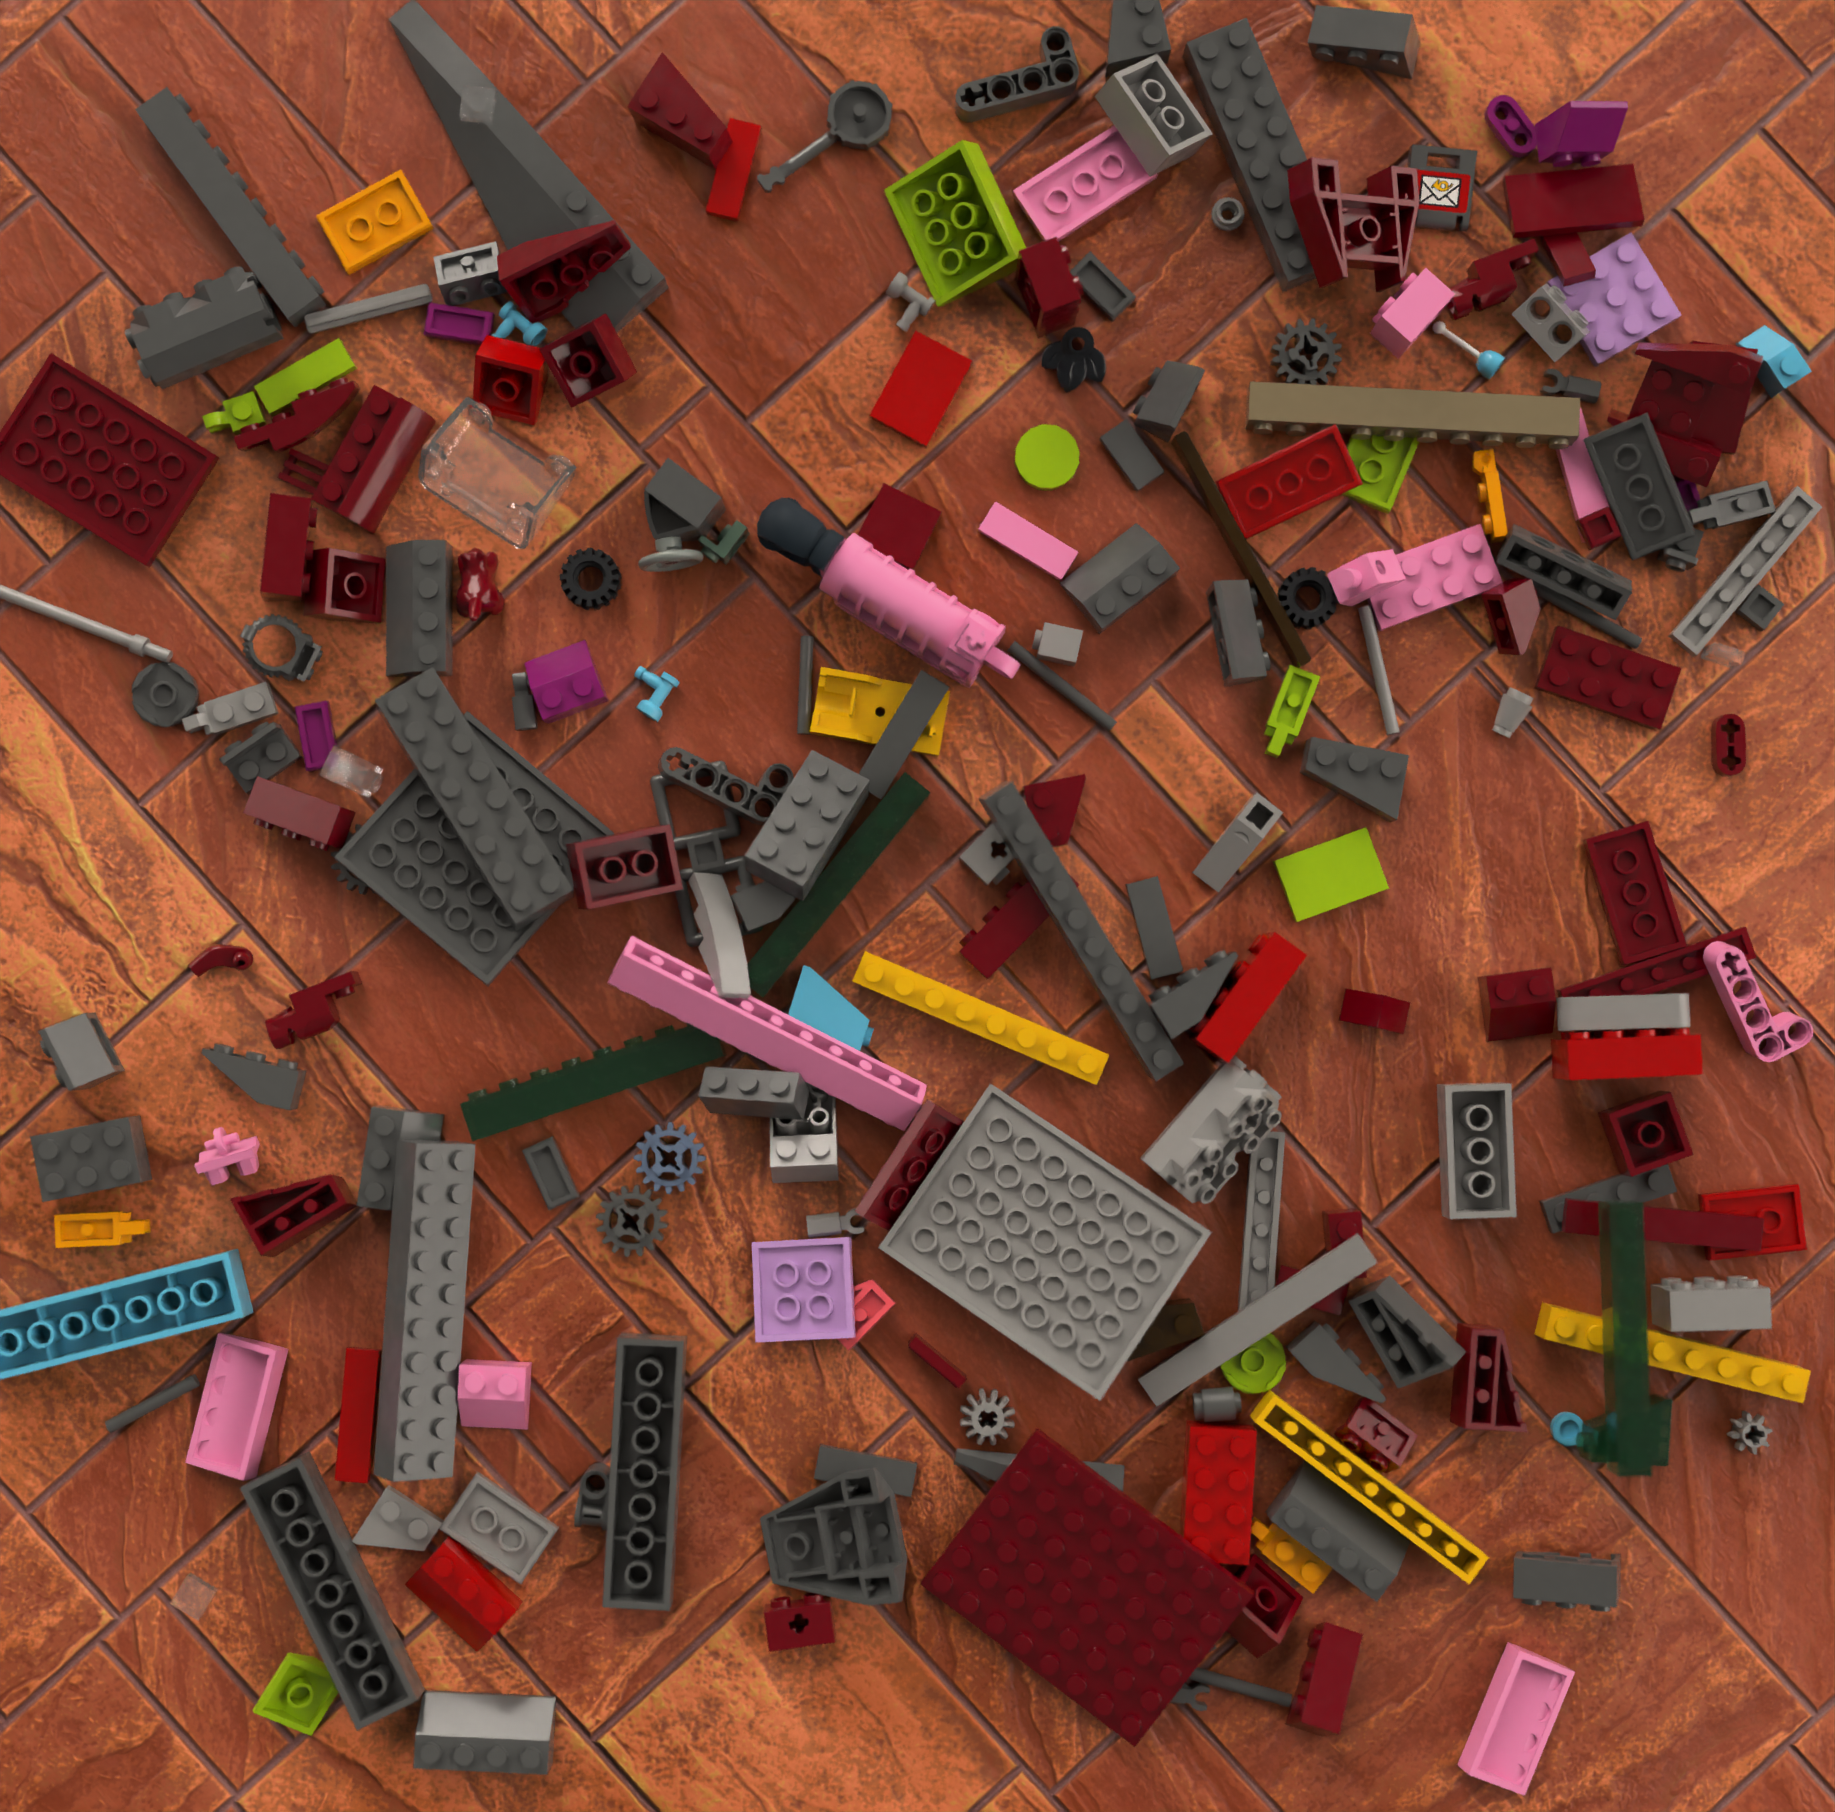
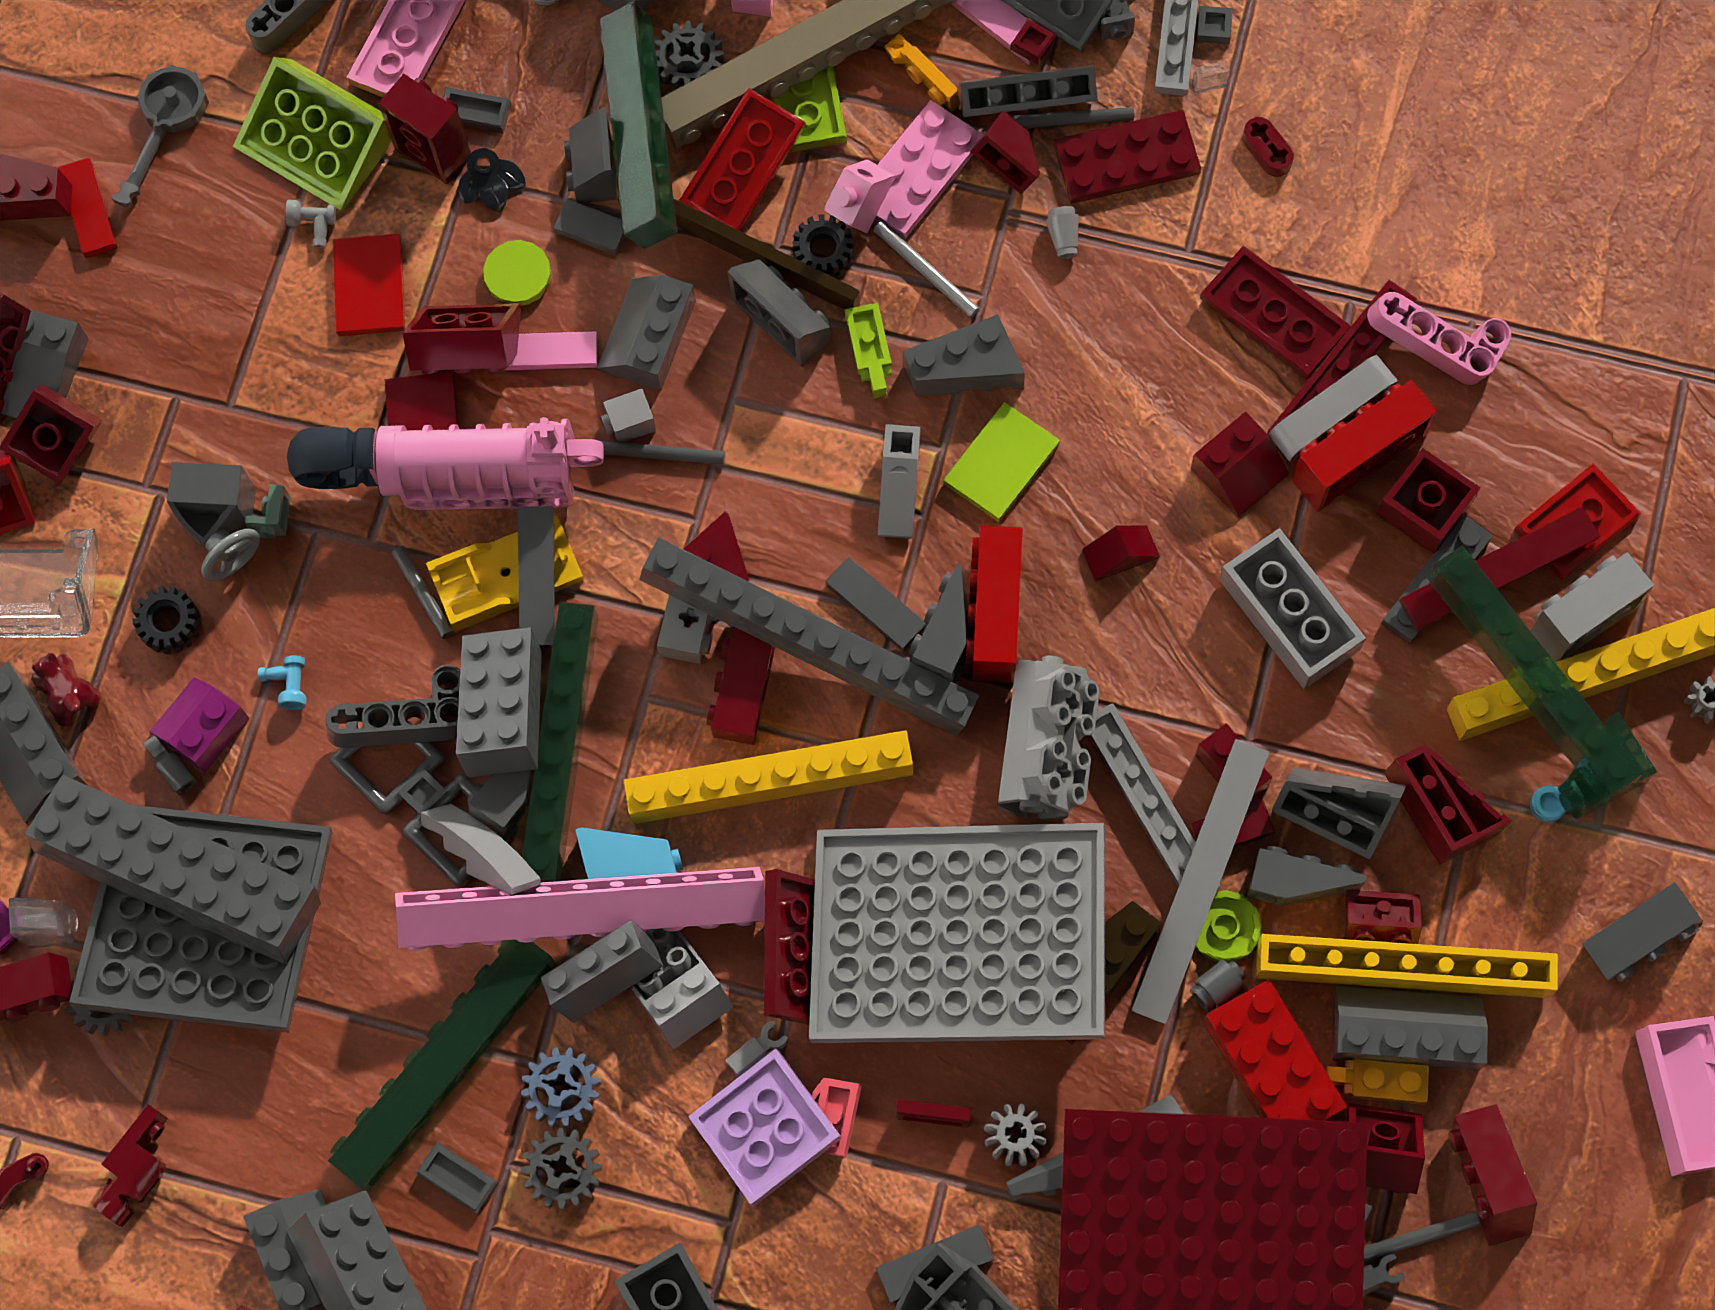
camera: 25 degrees left, 15 degrees down
dark grey slope [201,1043,307,1110] -> none
dark red brick [566,824,683,910] -> none
none -> dark red slope [402,303,521,374]
none -> clear green brick [600,1,677,249]

